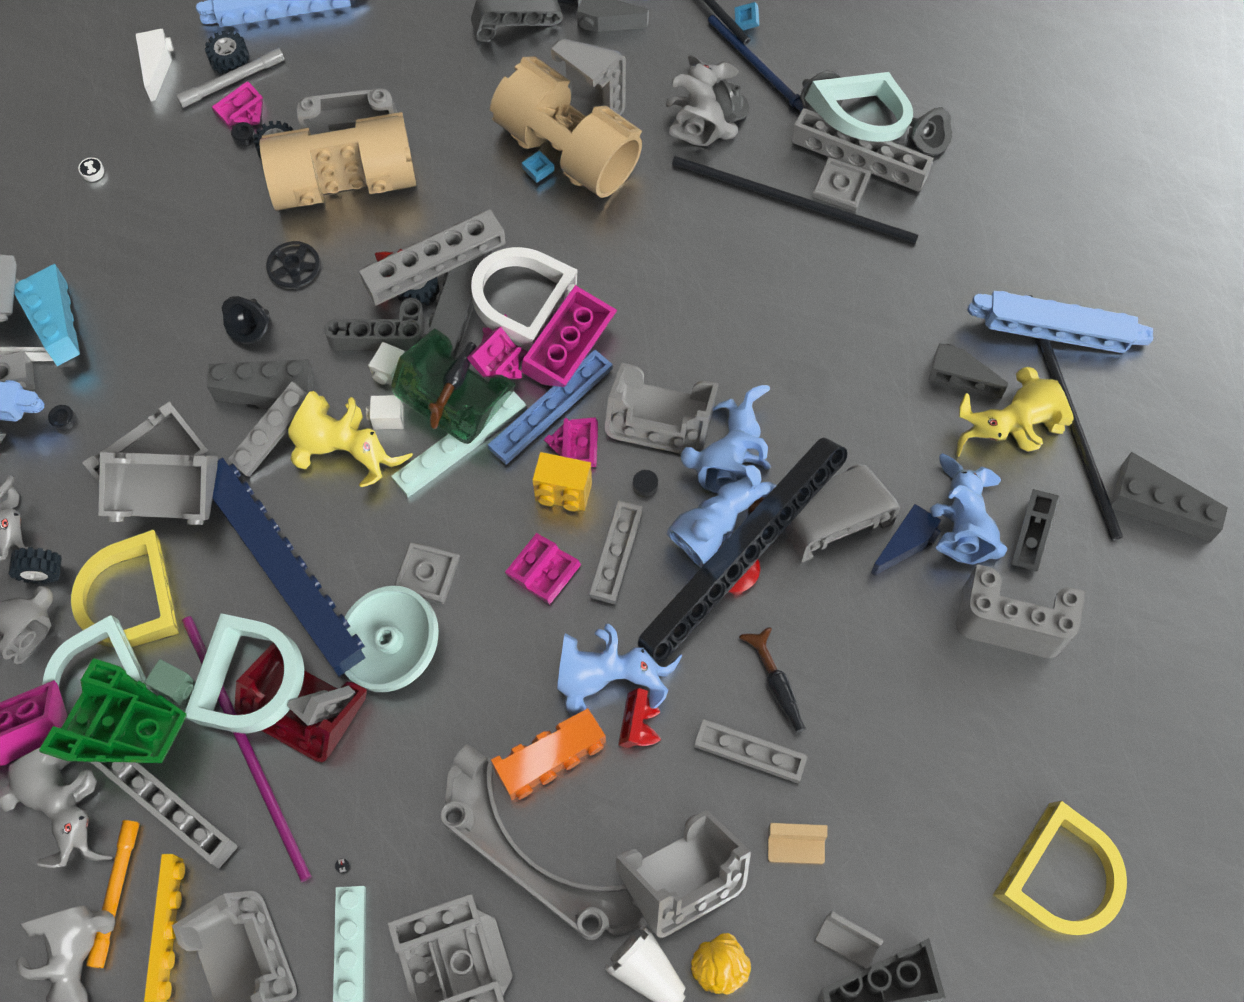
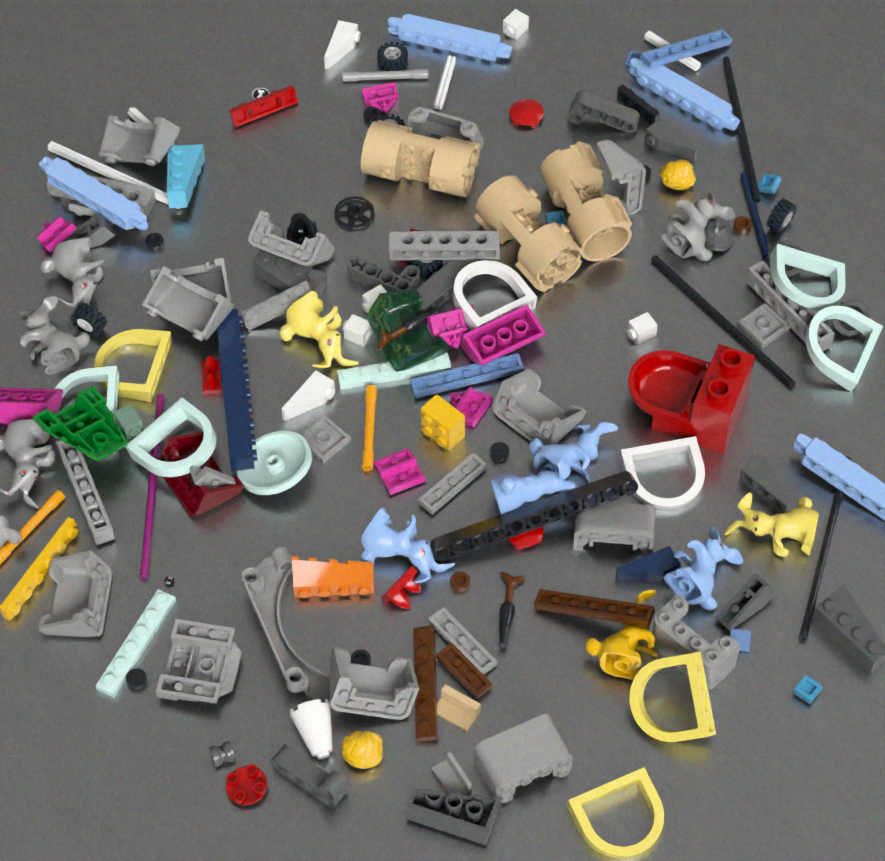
camera: 30 degrees right, 10 degrees down
none -> red tile [202,355,222,395]
none -> red hinge [229,85,298,127]
none -> light grey windscreen [248,210,335,268]
none -> white slope [281,371,335,421]
none -> black tile [351,649,371,666]
none -> light orange piece [361,385,377,471]
none -> reddish brown plate [413,625,438,742]
none -> white axle [433,55,456,110]
none -> reddish brown plate [436,643,492,699]
none -> reddish brown tile [450,571,470,592]
none -> tan cylinder [474,175,584,292]
none -> light grey windscreen [474,714,573,803]
none -> red dish [509,99,544,127]
none -> reddish brown plate [533,589,655,627]
none -> yellow animal [586,590,658,680]
none -> white window [619,436,705,510]
none -> white brick [627,312,658,345]
none -> red piece [628,344,755,454]
none -> light yellow window [630,651,716,742]
none -> yellow hair [660,159,696,190]
none -> medium blue tile [730,629,751,652]
none -> reddish brown tile [733,216,752,234]
none -> black wheel [766,198,797,234]
none -> dark azure plate [793,675,823,704]
none -> light aqua window [806,306,883,392]

